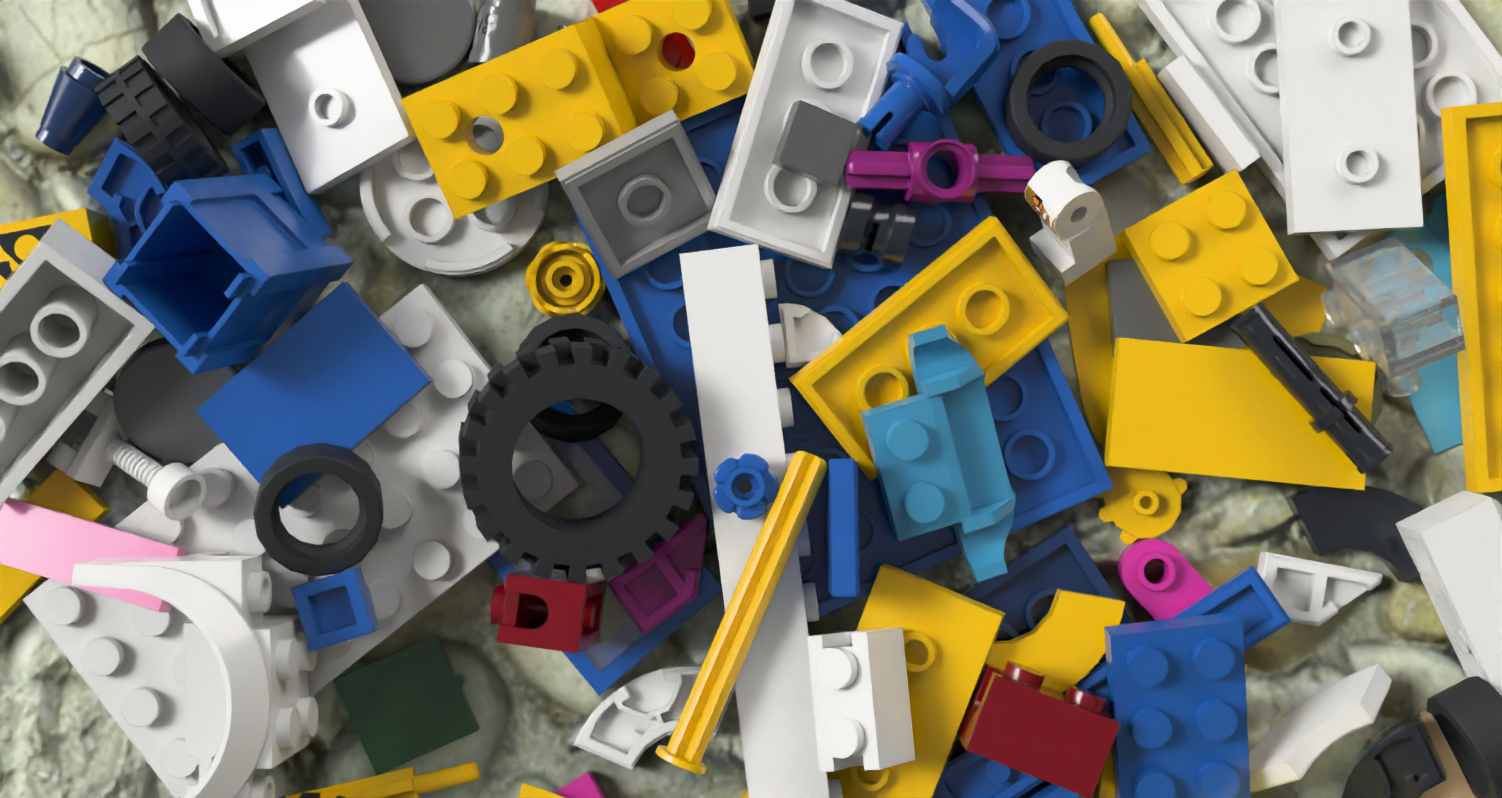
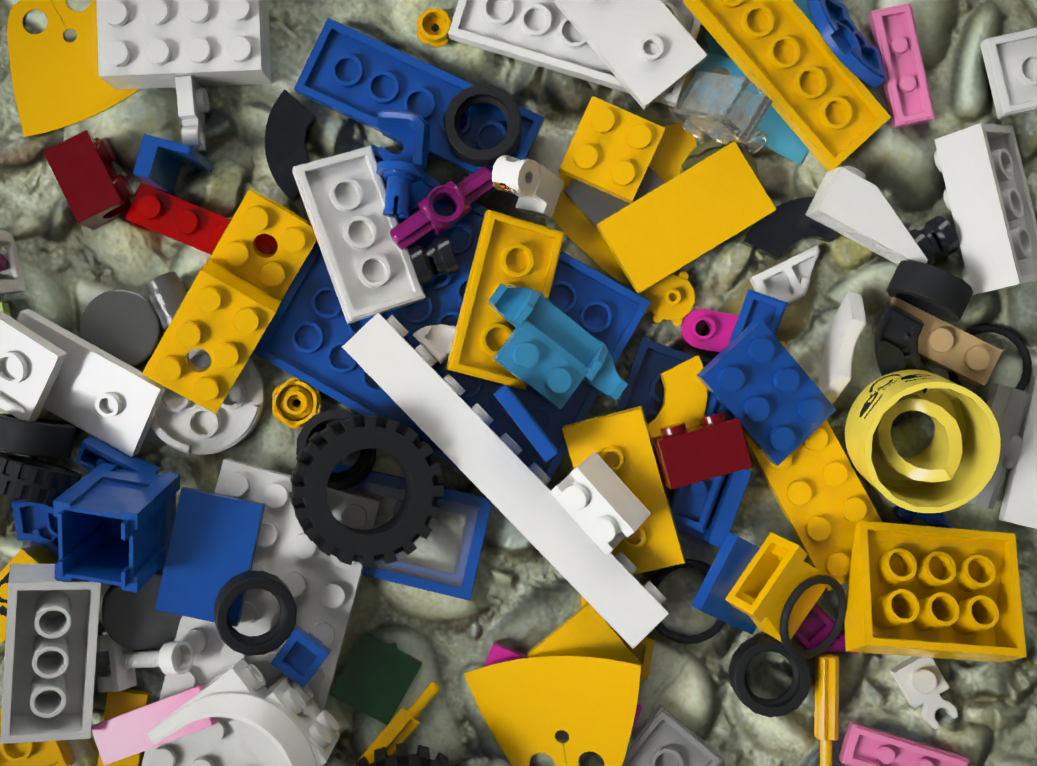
camera: 35 degrees left, 0 degrees up
dark red brick [490,569,608,653] -> none
light grey tile [554,109,716,280] -> none
white tile [573,664,735,770] -> none
magenta tile [606,512,710,636] -> none
yellow axle [655,451,828,774] -> none
blue plate [713,453,779,520] -> none
dark grey tile [772,100,859,188] -> none
yellow axle [1087,13,1214,186] -> none
white tile [1156,54,1261,175] -> none
black pin [1228,300,1395,474] -> none

